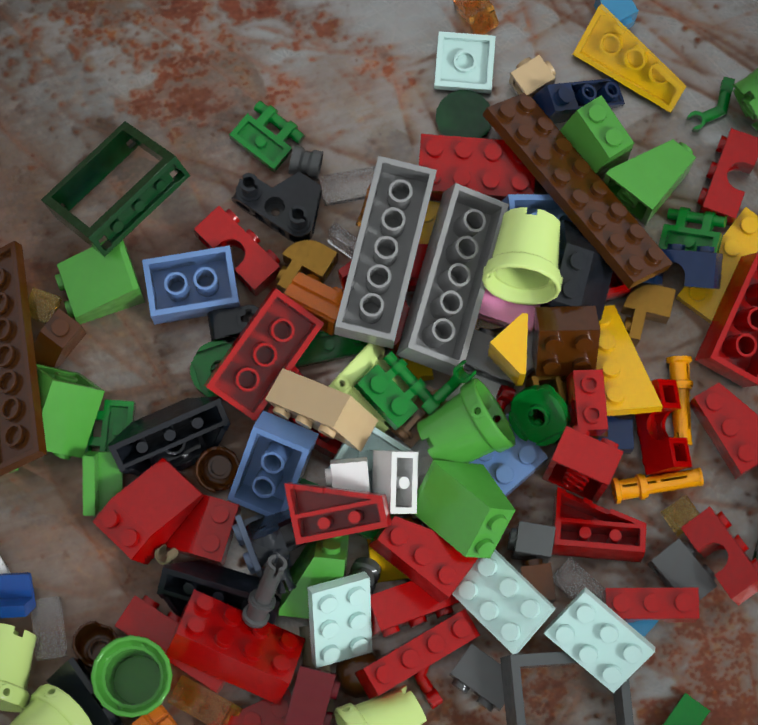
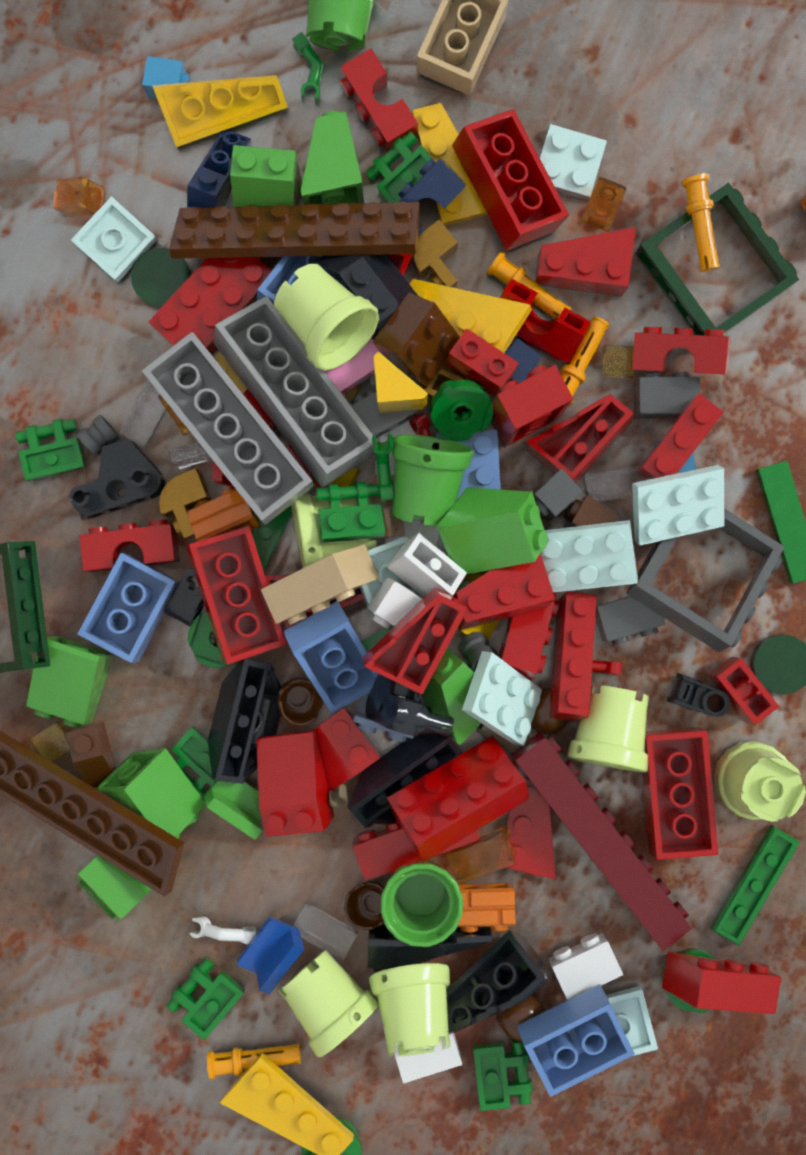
camera: 55 degrees left, 10 degrees up
dark grey pin [242,554,288,628] -> none
tan brick [509,55,556,97] -> none

